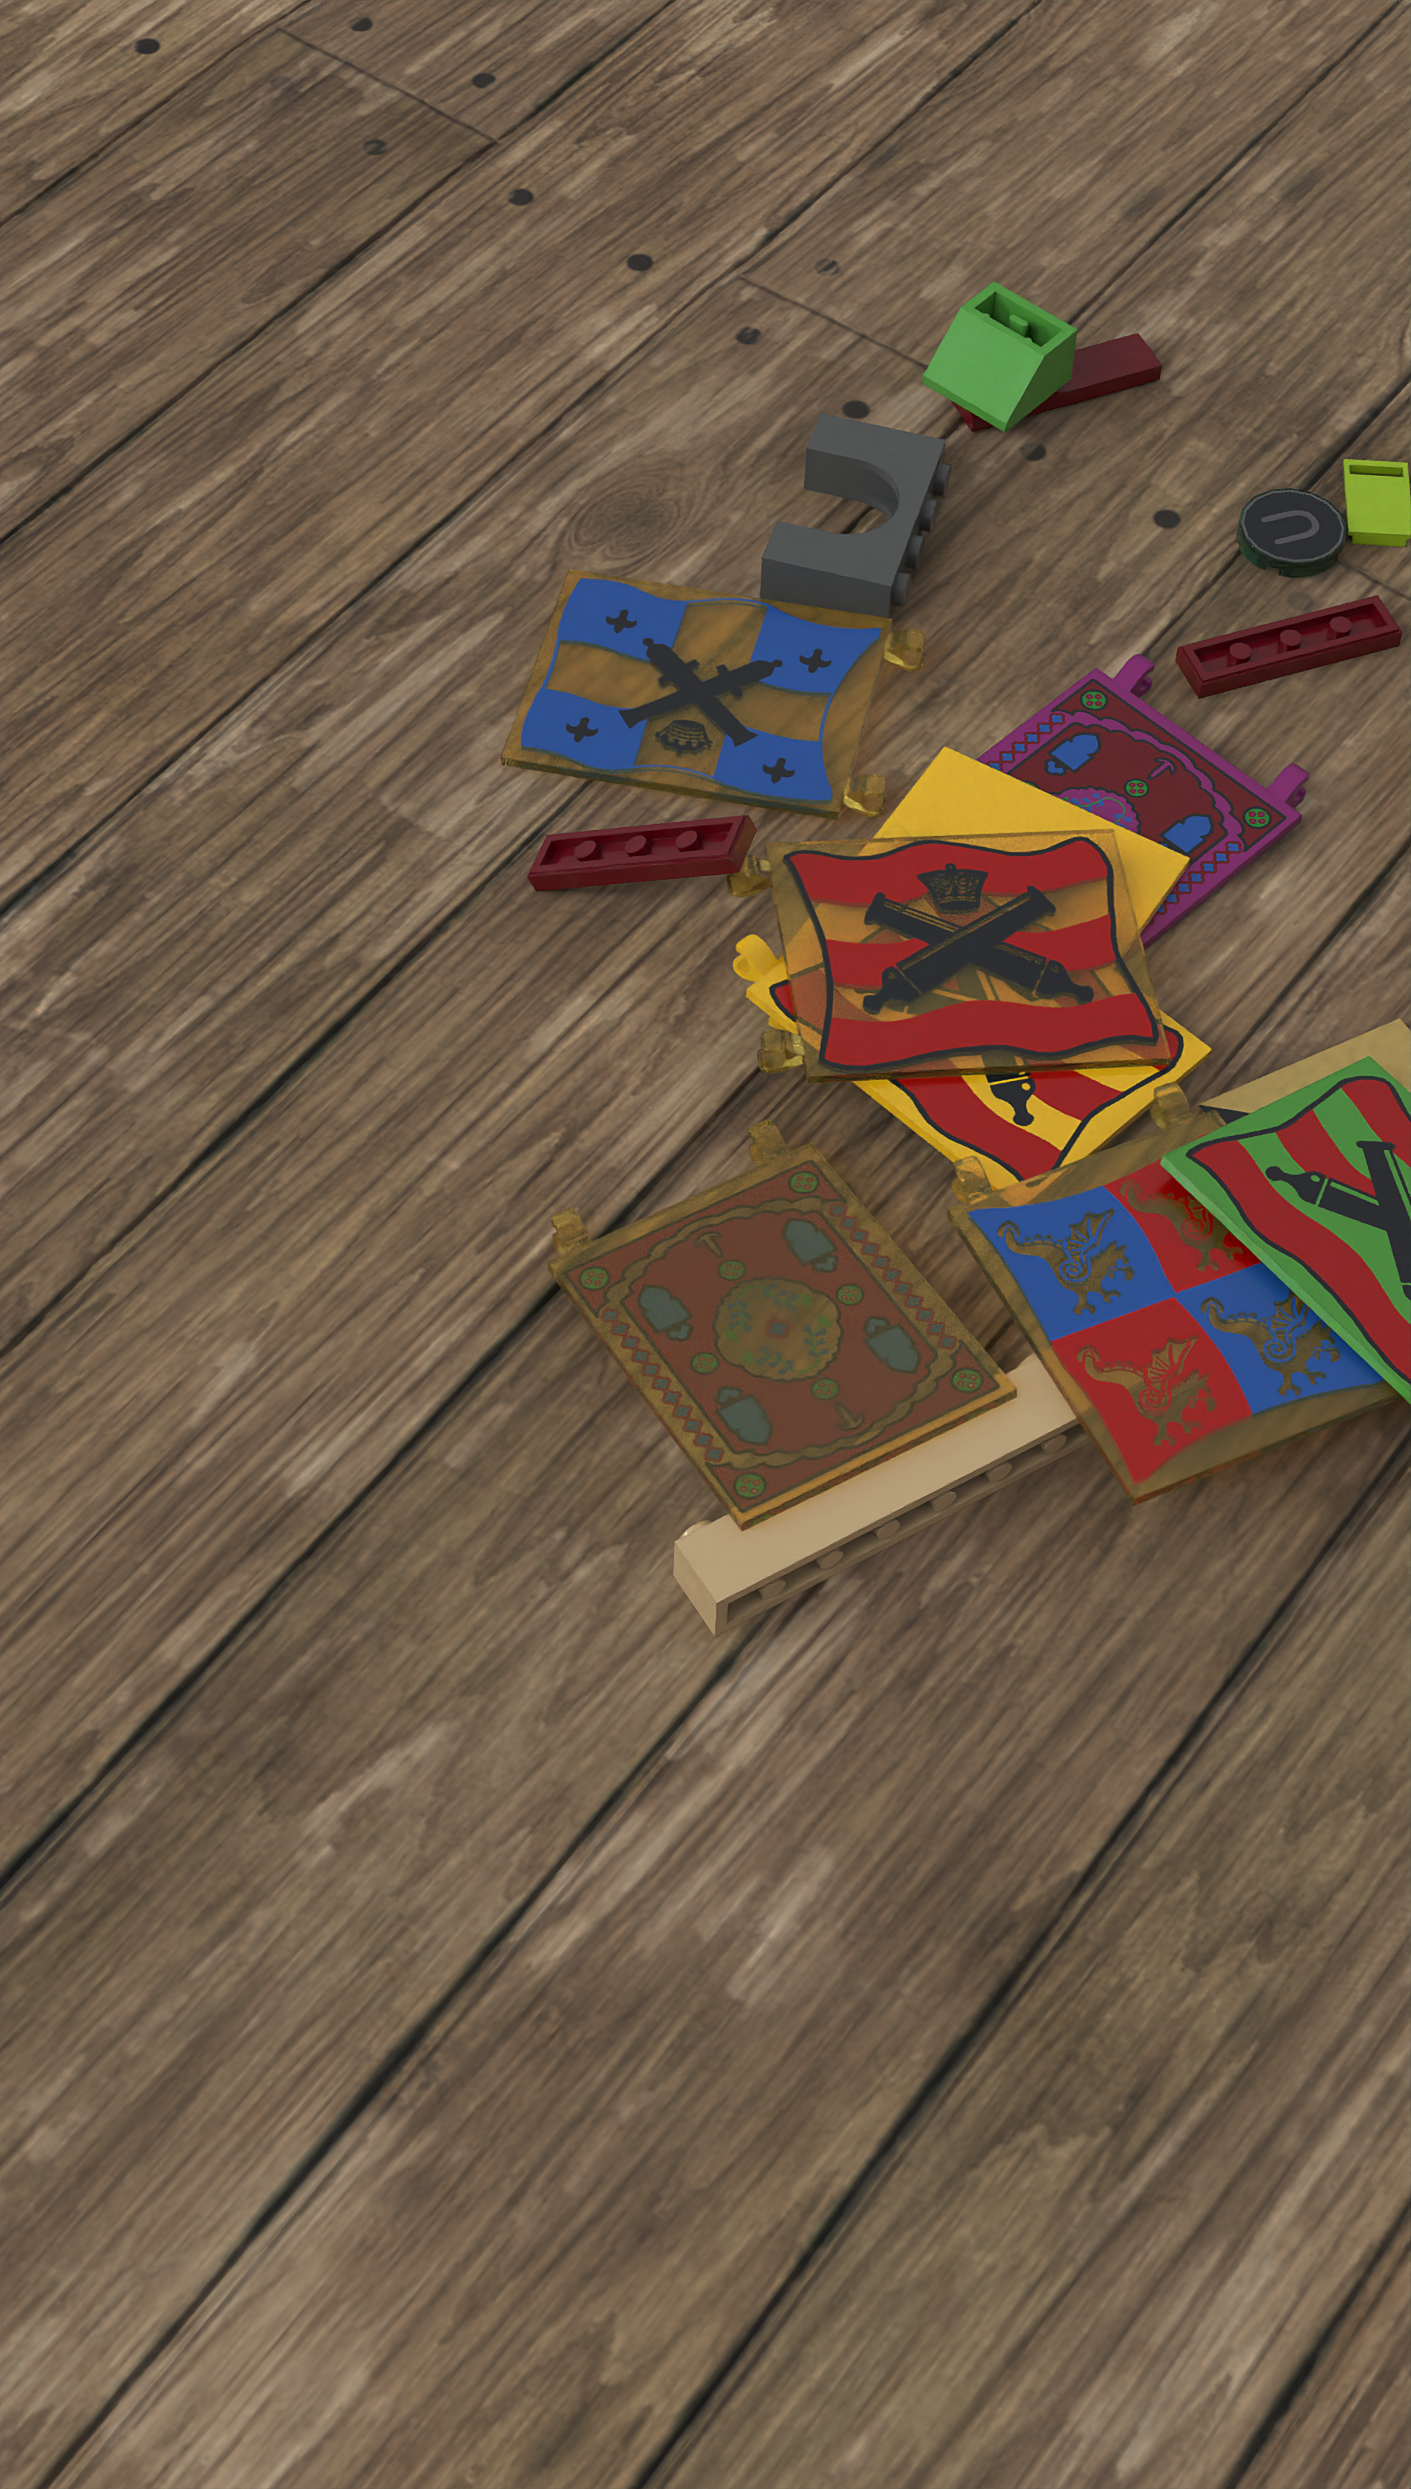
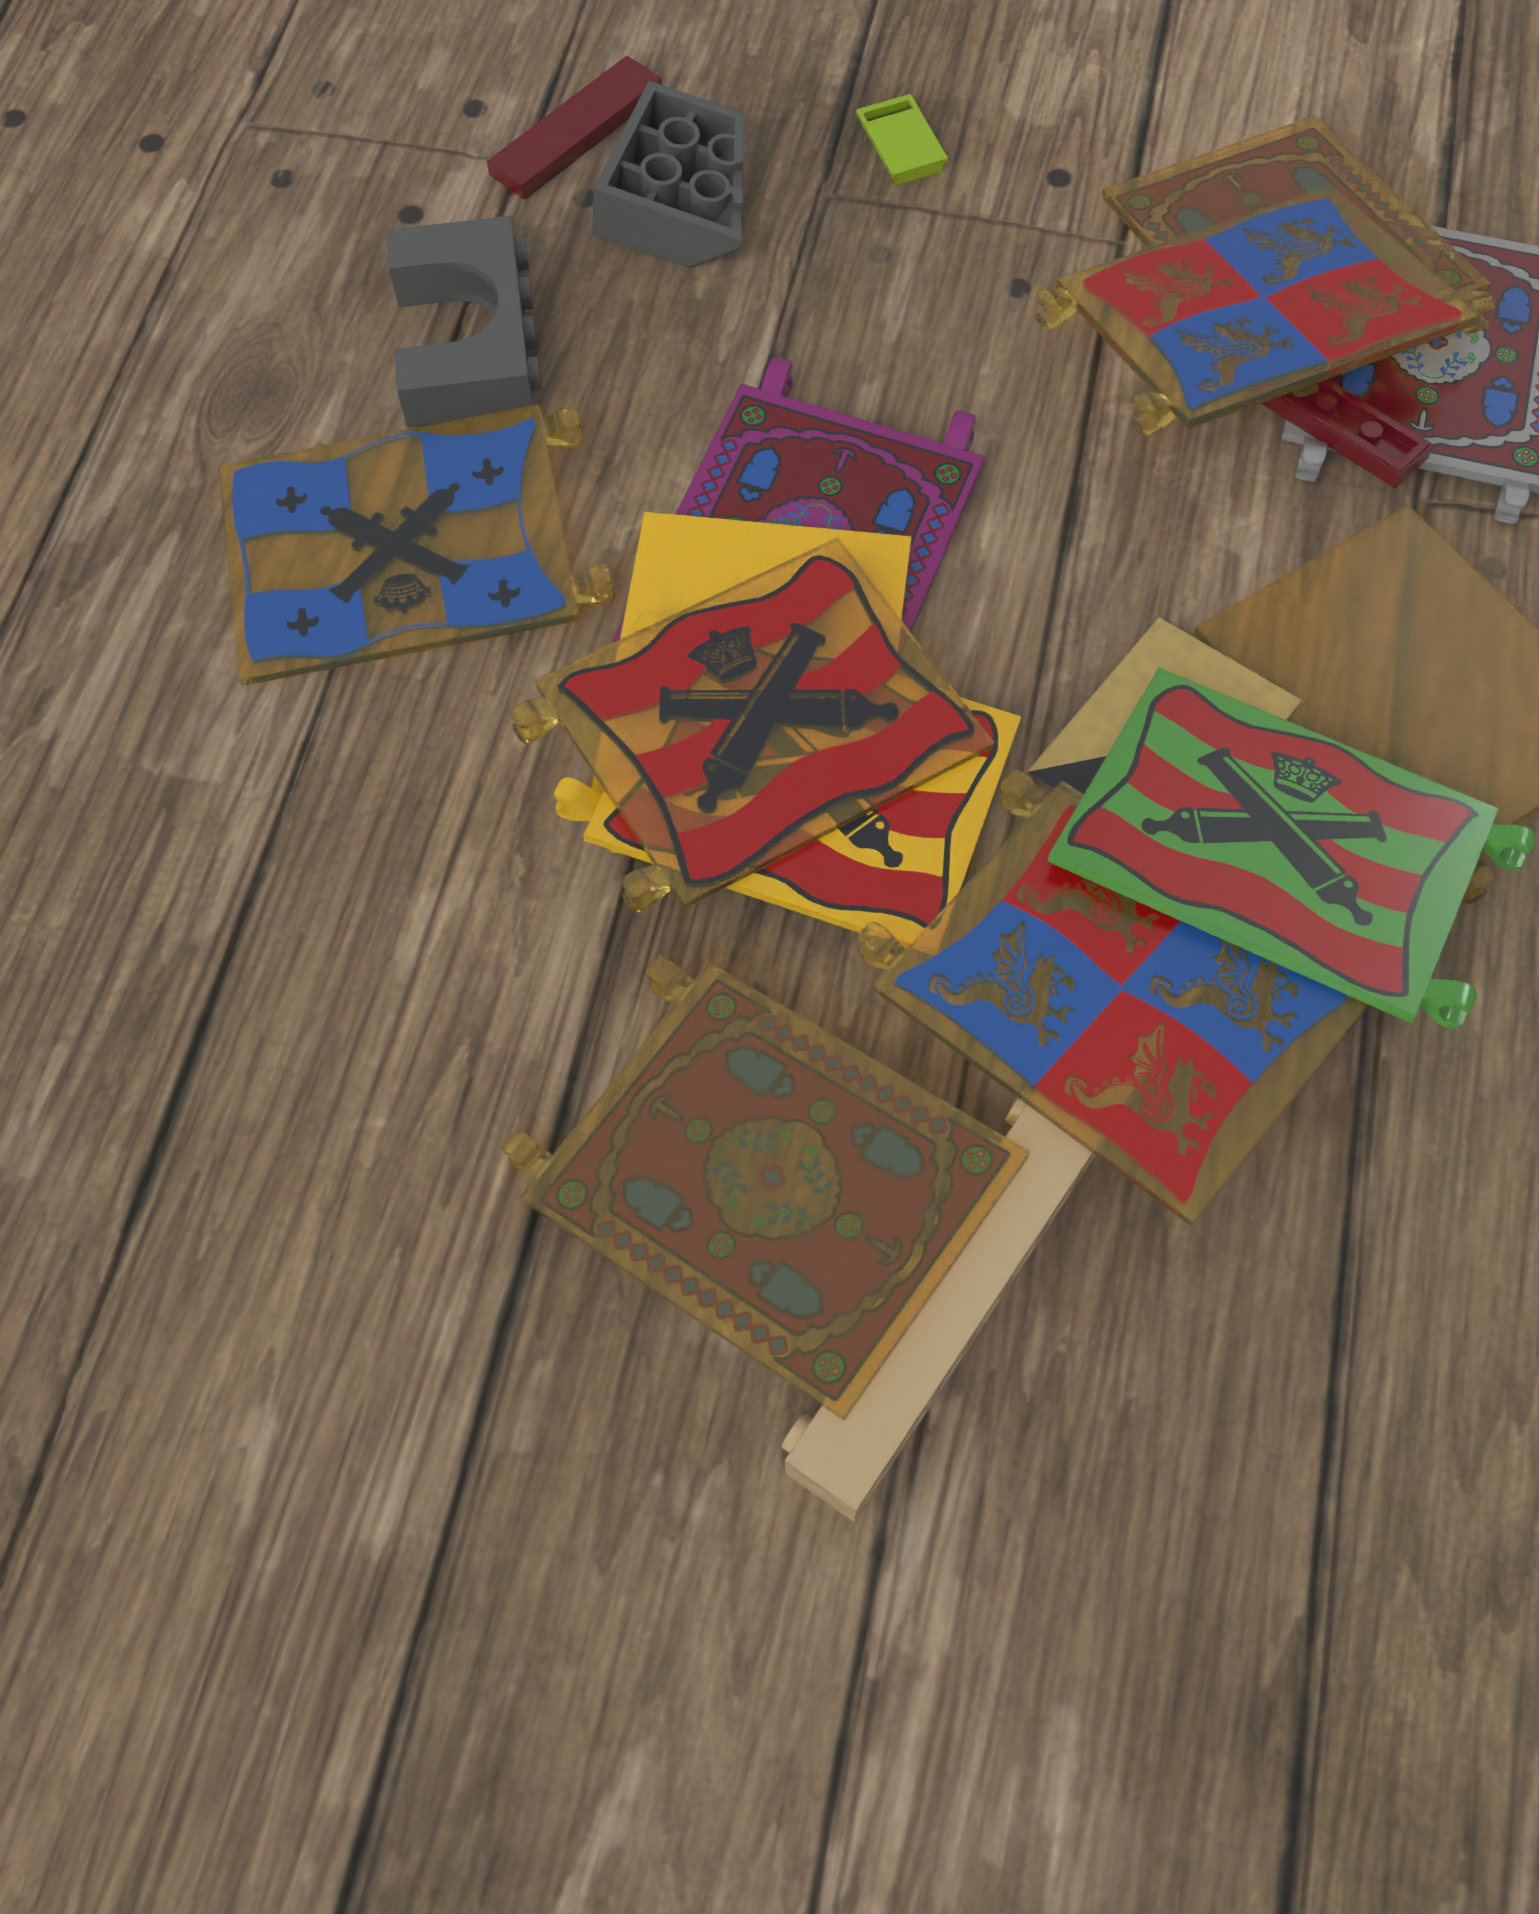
camera: 20 degrees left, 10 degrees up
dark red tile [527,815,757,891] -> none
bright green slope [922,282,1078,432] -> none
dark red tile [1175,595,1403,699] -> none
tile [1236,488,1347,578] -> none
none -> dark grey wedge [593,81,745,268]

